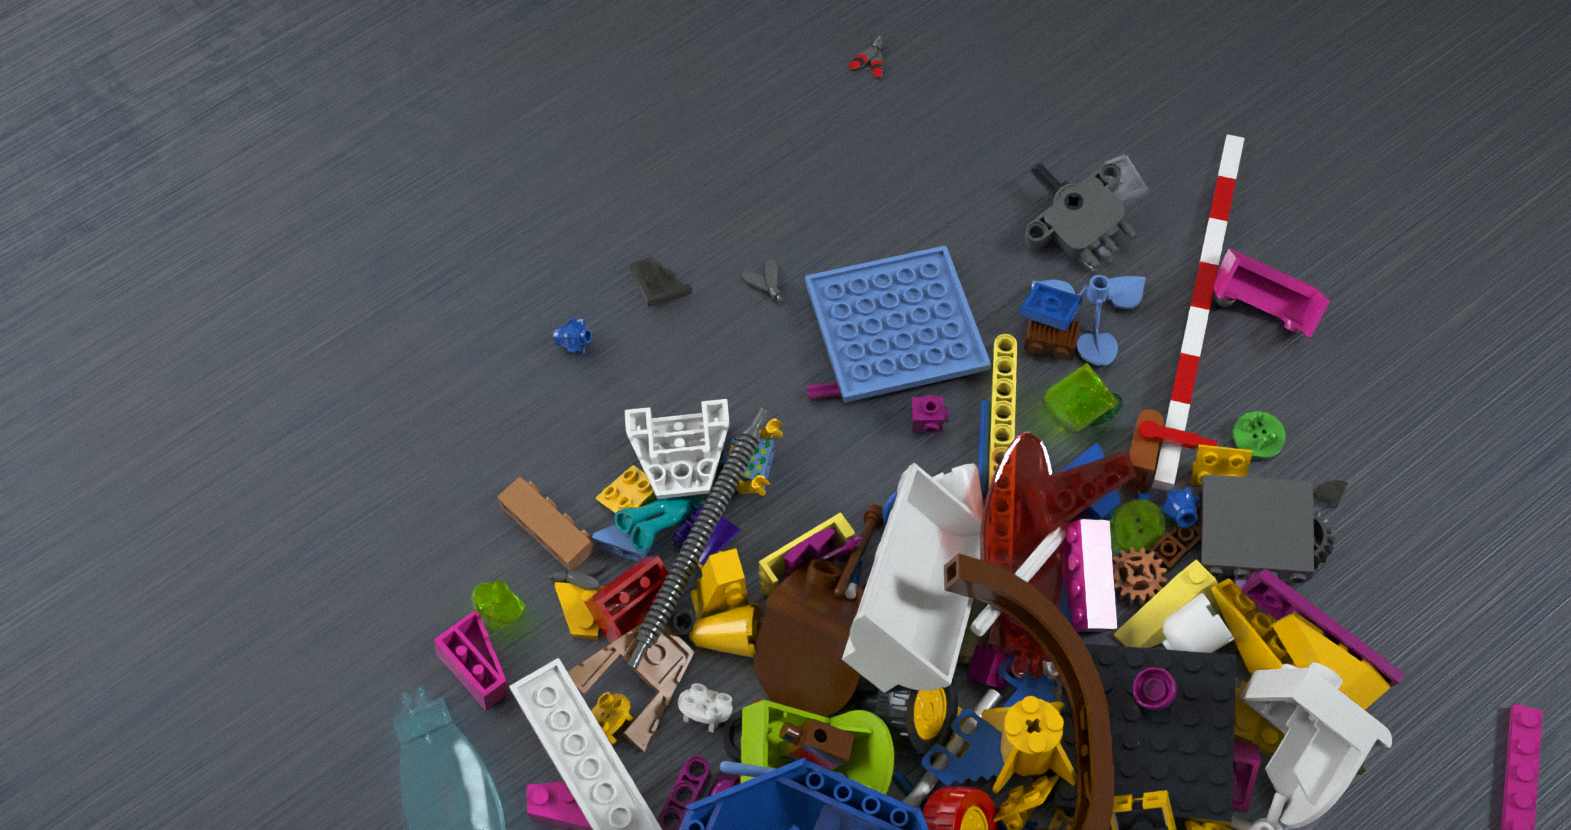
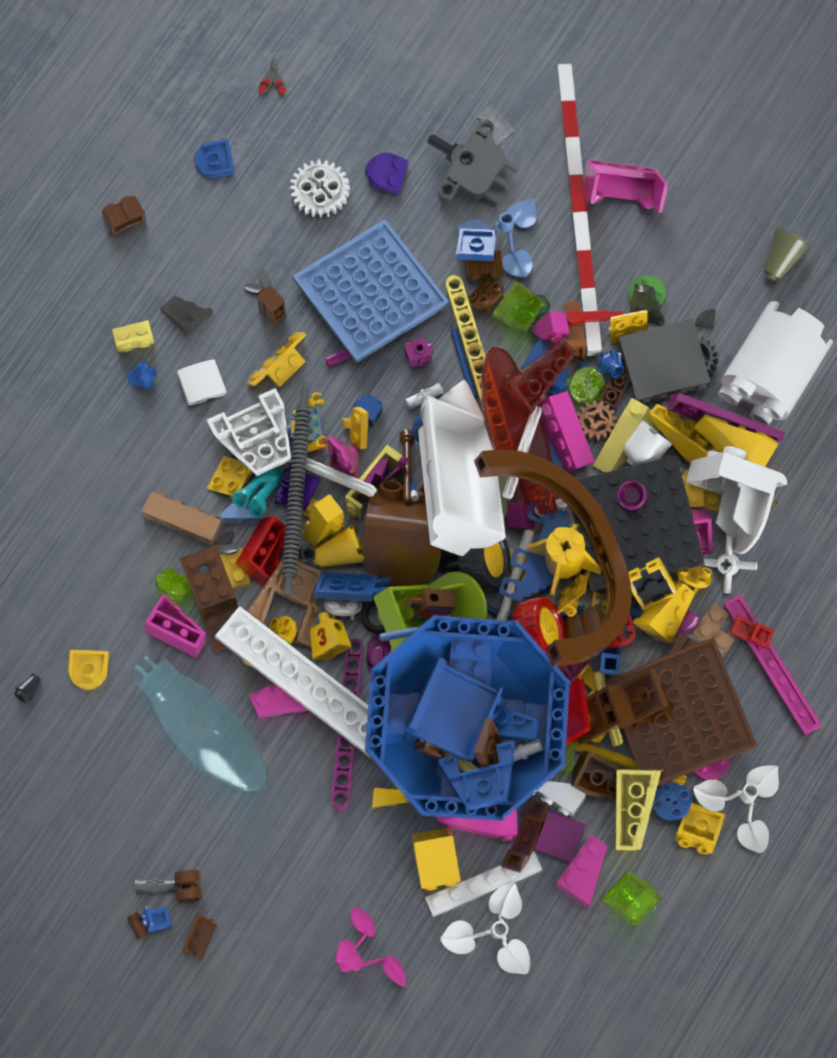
camera: 25 degrees left, 10 degrees up
none -> black cone [14,673,41,703]
none -> yellow tile [68,650,109,690]
none -> reddish brown brick [102,196,146,235]
none -> light yellow bracket [112,320,154,352]
none -> white slope [176,359,227,406]
none -> reddish brown bracket [180,545,239,653]
none -> blue tile [195,139,235,178]
none -> yellow bracket [247,332,306,387]
none -> reddish brown brick [257,286,286,325]
none -> white axle [289,452,377,497]
none -> white gear [290,159,350,218]
none -> yellow torso [310,612,352,662]
none -> blue tile [314,572,391,602]
none -> dark pink wedge [328,436,359,479]
none -> yellow hinge [342,407,369,449]
none -> blue brick [352,395,383,427]
none -> dark purple slope [365,152,409,195]
none -> white pin [405,383,444,410]
none -> reddish brown plate [468,279,504,314]
none -> dark pink slope [530,311,569,342]
none -> clear smoke wing [629,284,665,325]
none -> white brick [718,301,833,426]
none -> olive cone [764,227,809,281]

